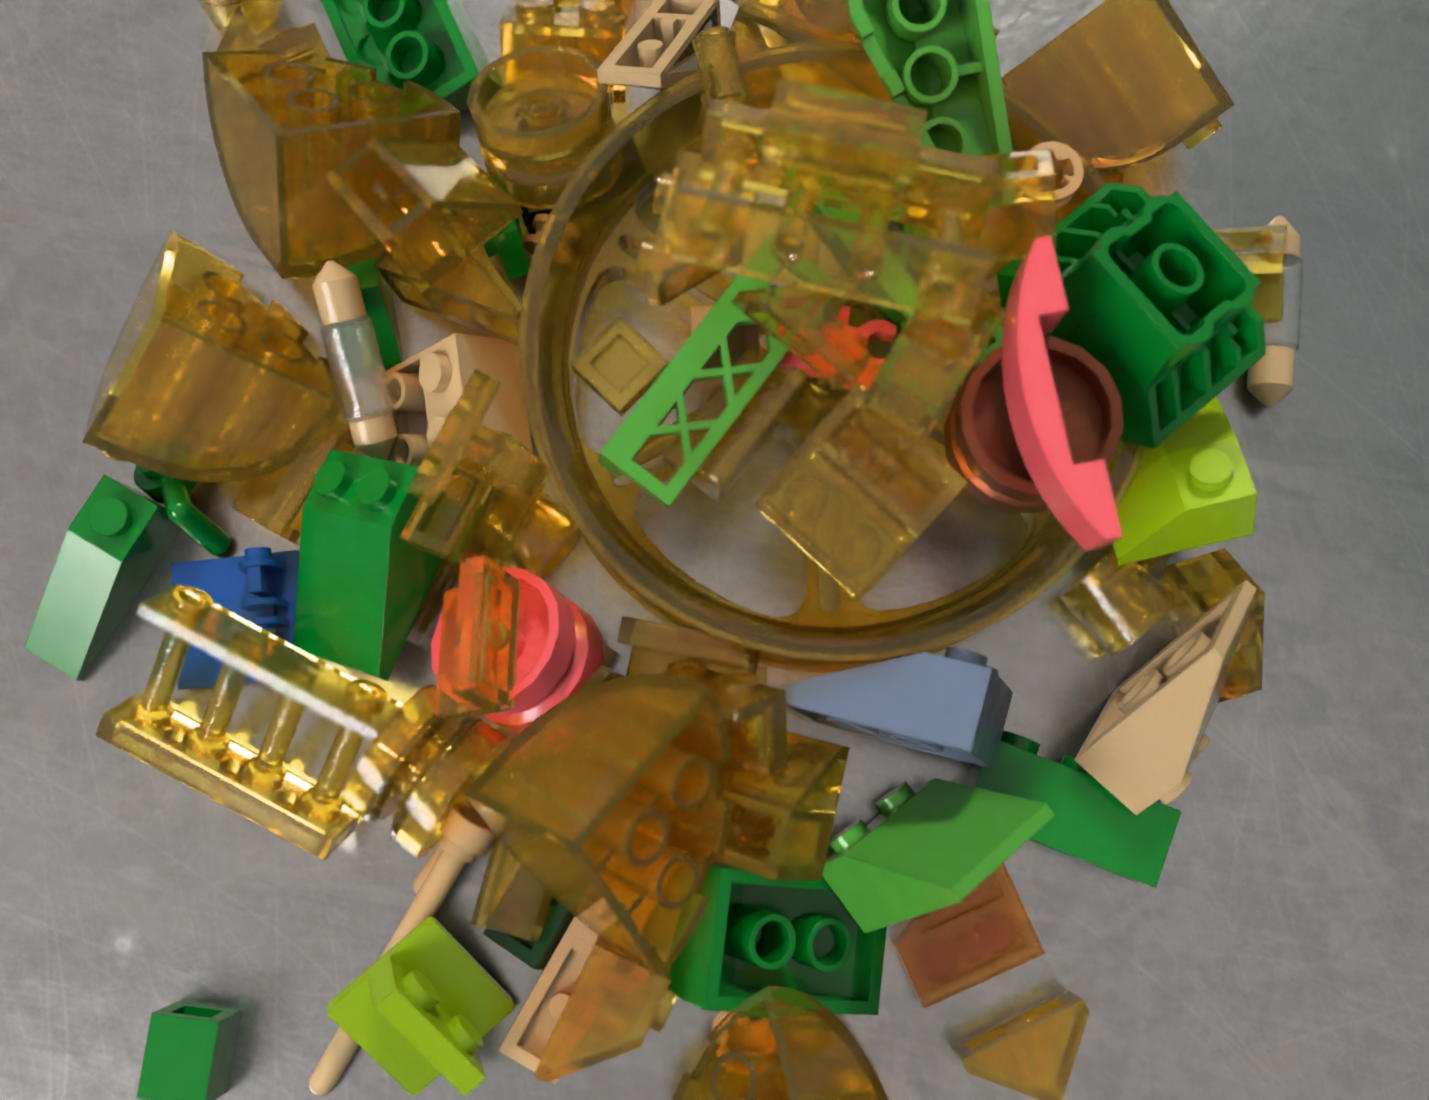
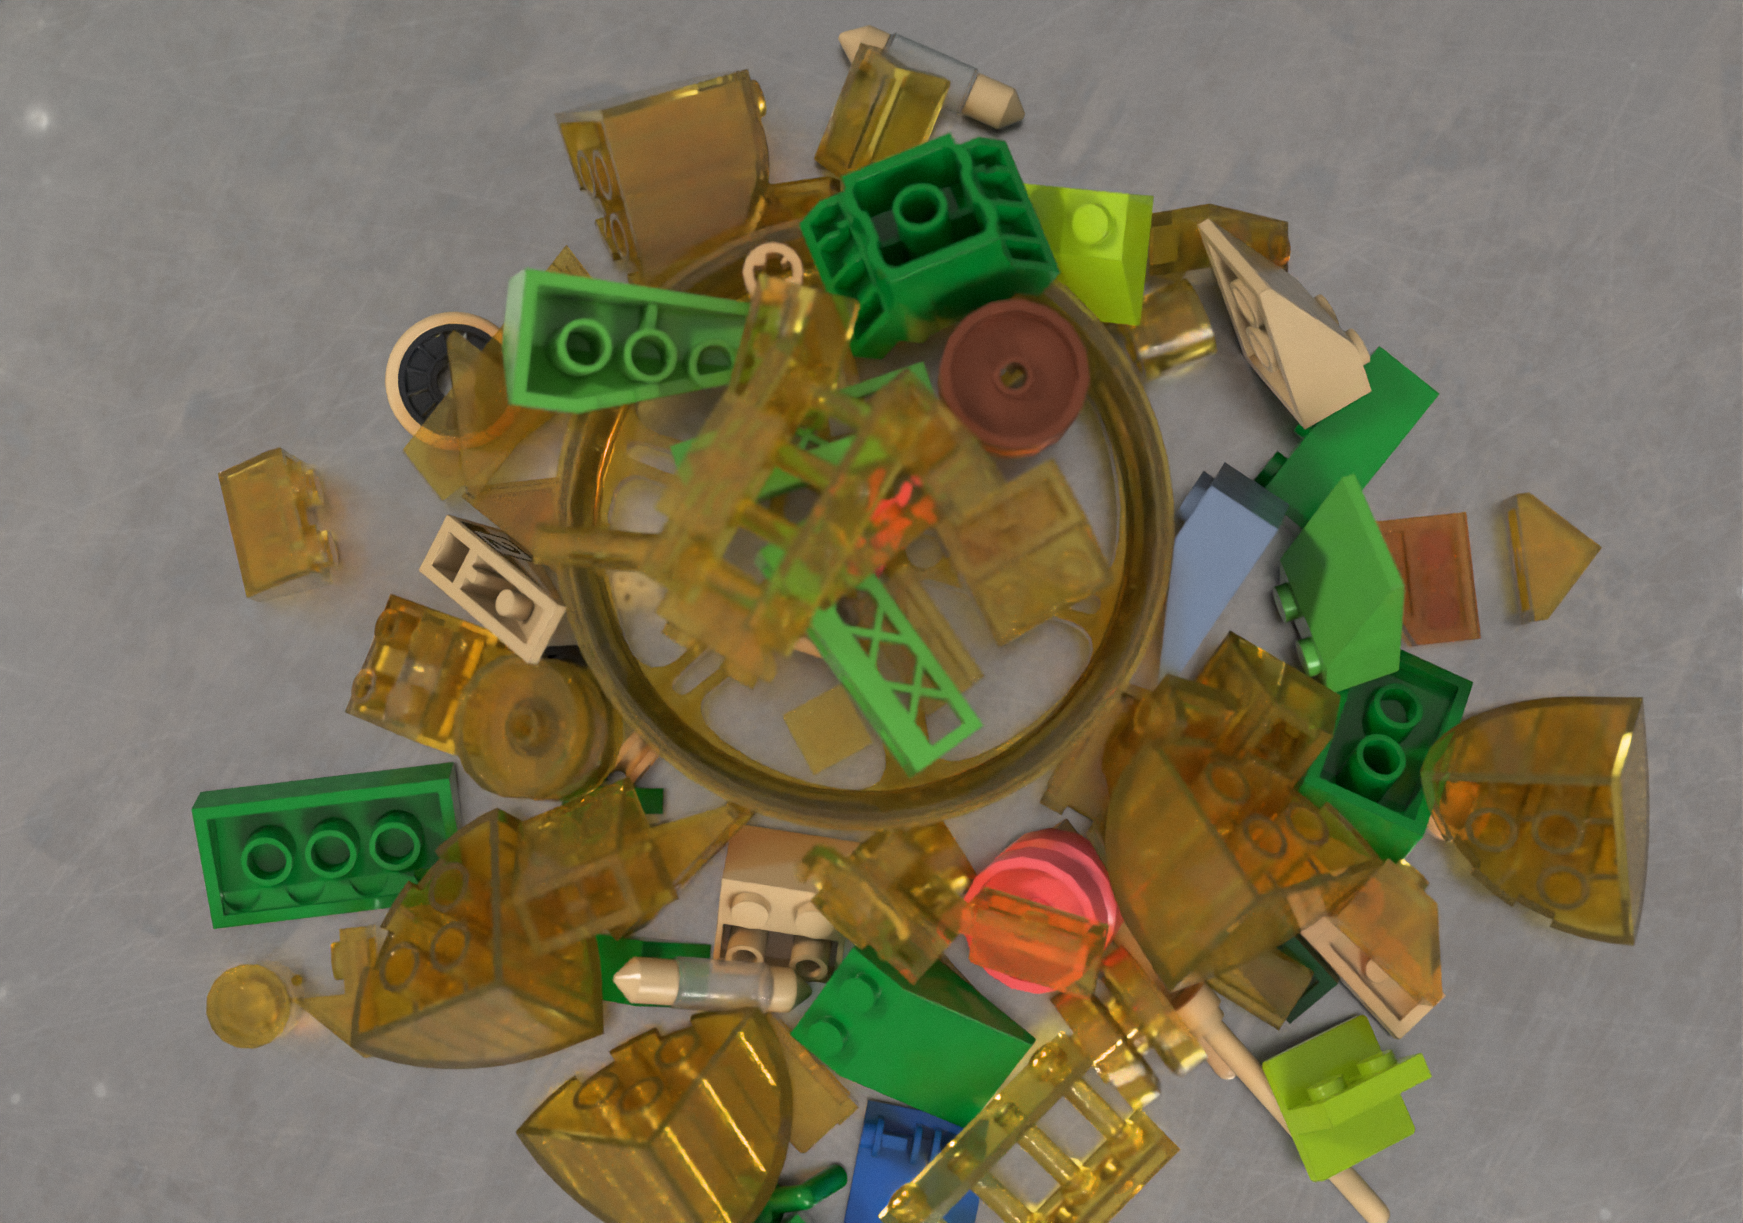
camera: 75 degrees left, 5 degrees up
coral slope [1002,236,1122,551] -> none

